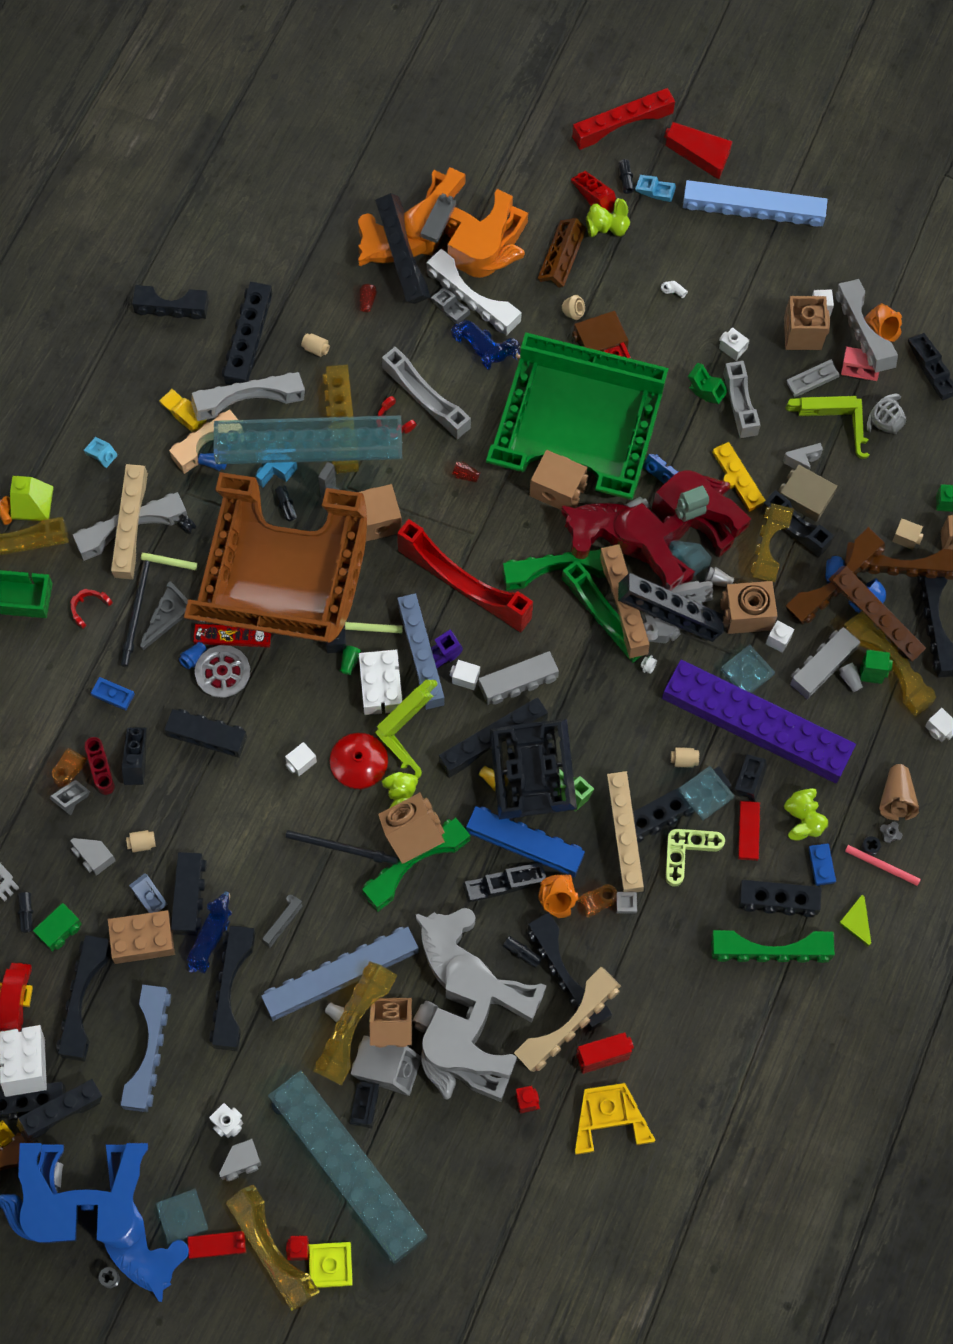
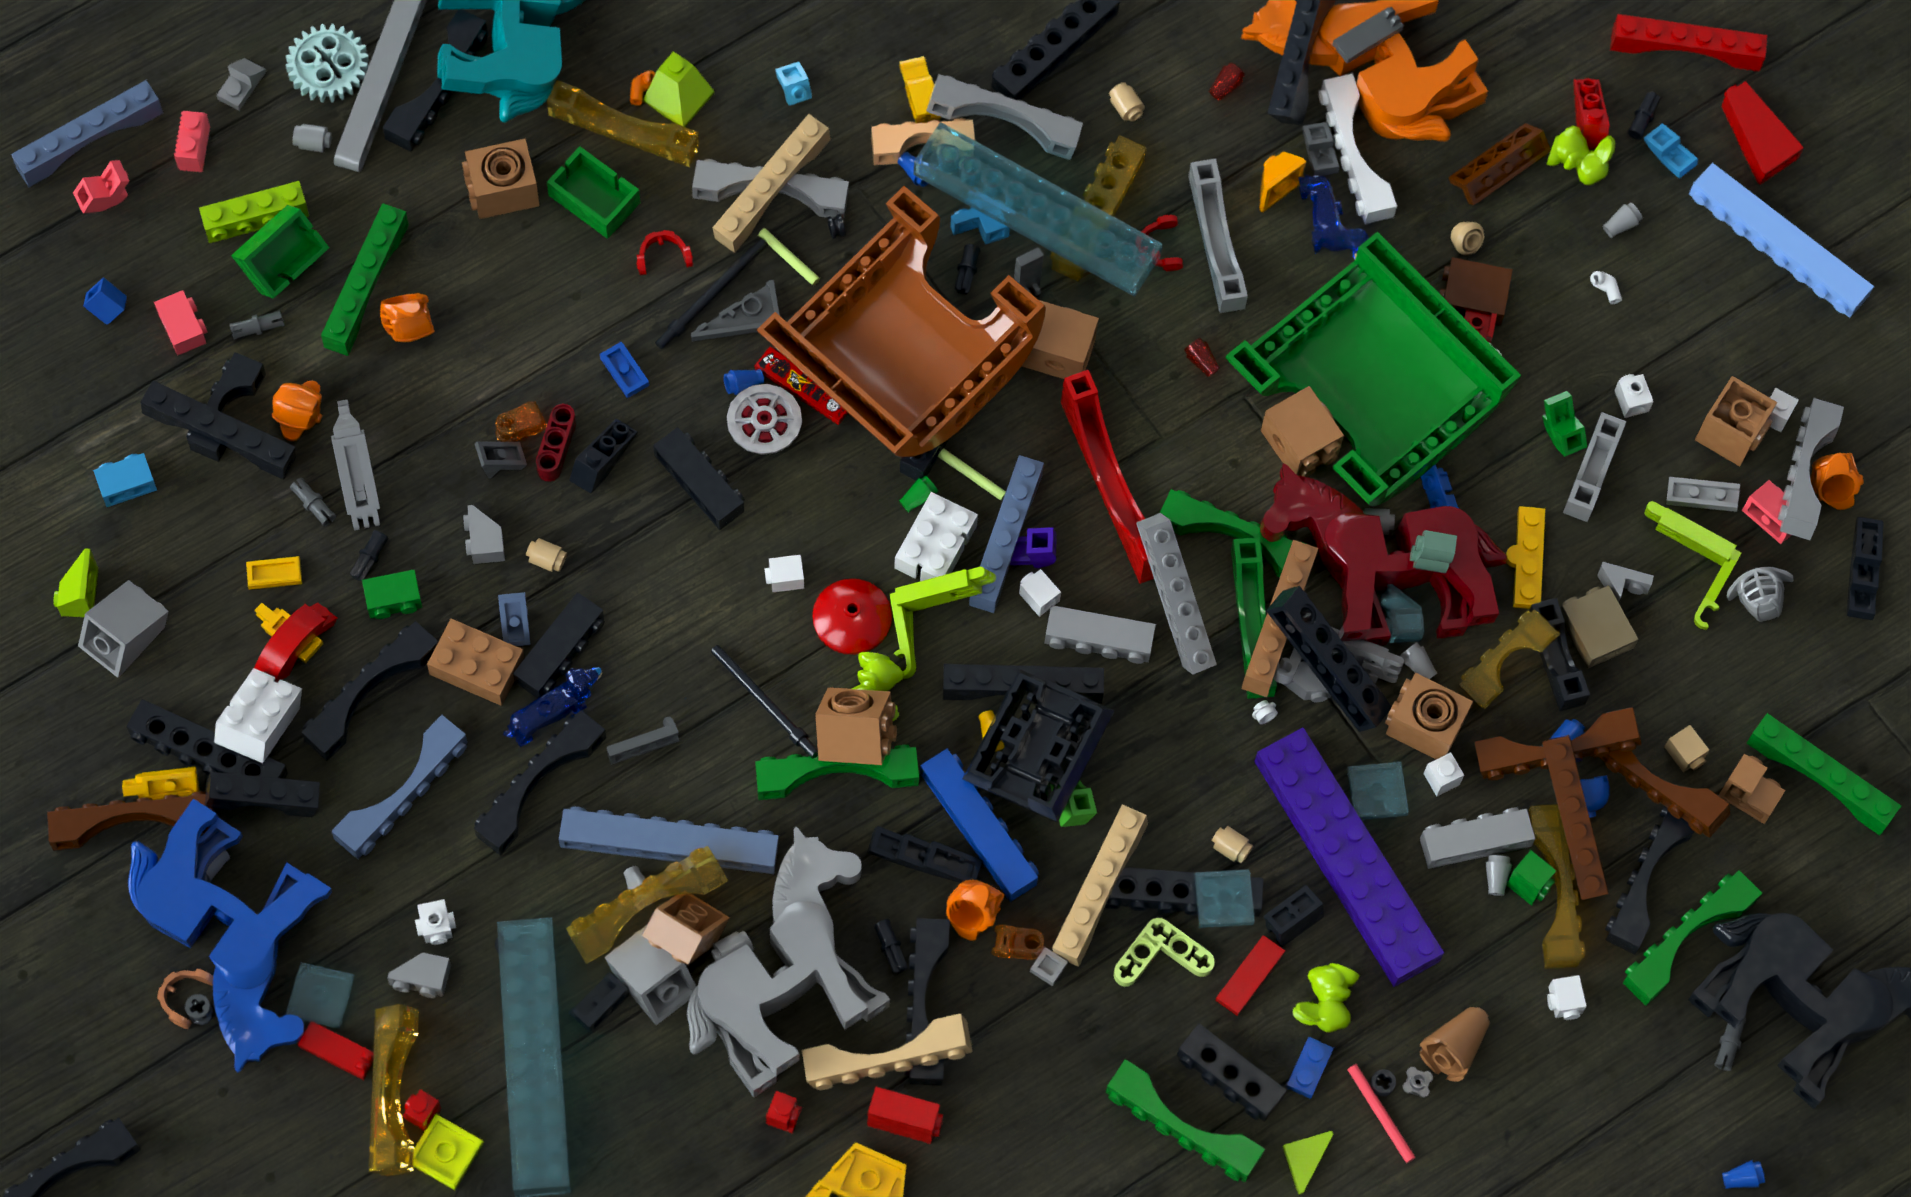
camera: 30 degrees right, 0 degrees up
none -> nougat piece [158,969,213,1029]
none -> light grey brick [1136,513,1217,674]
none -> light orange slope [1259,151,1306,213]
none -> light grey cone [1603,203,1642,238]

